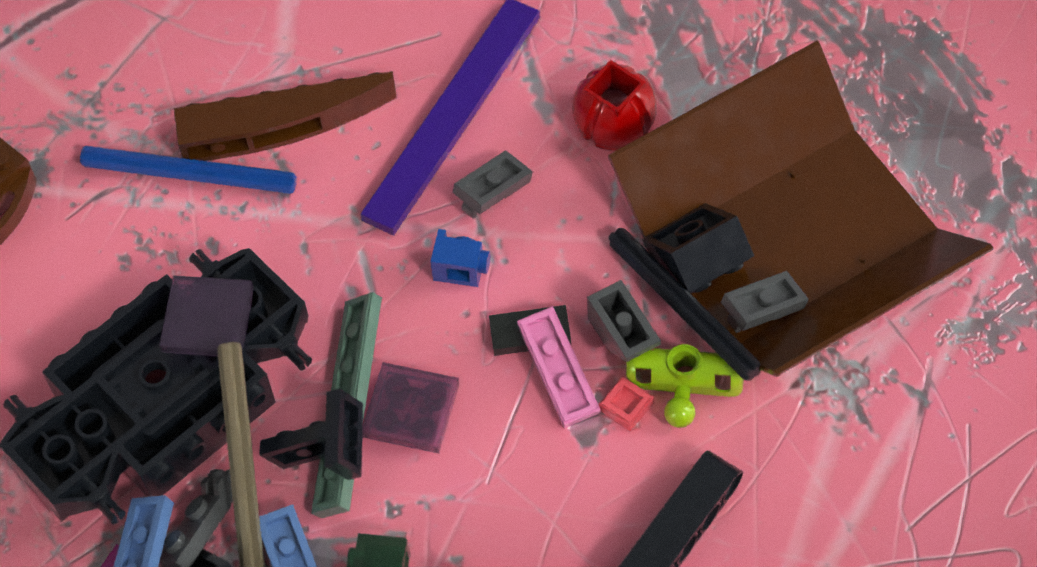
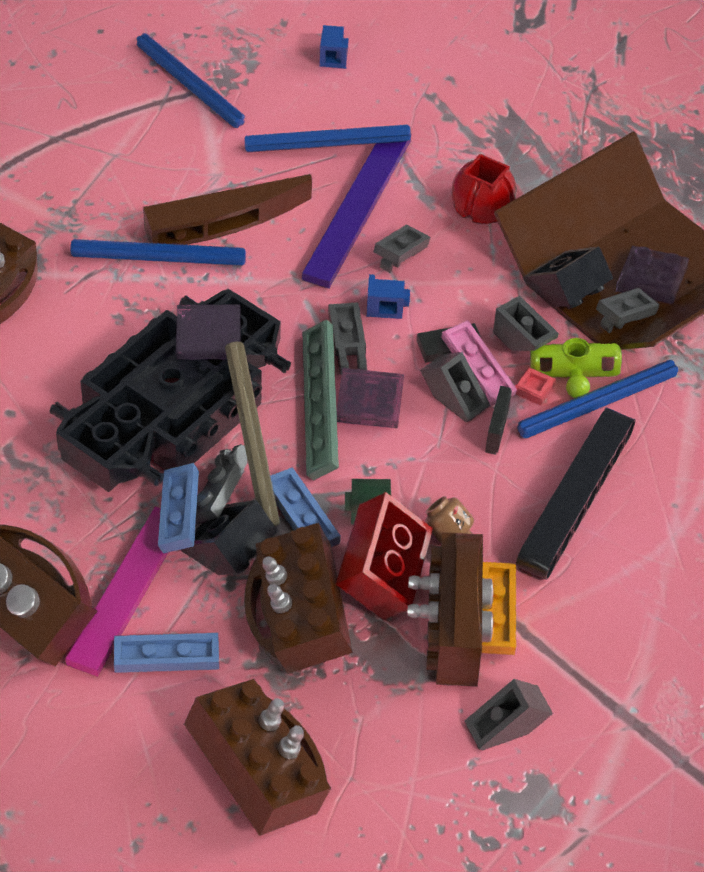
camera: 15 degrees left, 10 degrees down
black bracket [259,388,363,480] -> none
black axle [608,228,761,381] -> none
none -> blue axle [244,124,411,152]
none -> dark grey hinge [328,302,367,375]
none -> dark grey slope [420,352,490,422]
none -> pearl dark grey tile [485,386,512,455]
none -> blue axle [517,360,678,438]
none -> clear purple tile [616,246,689,304]

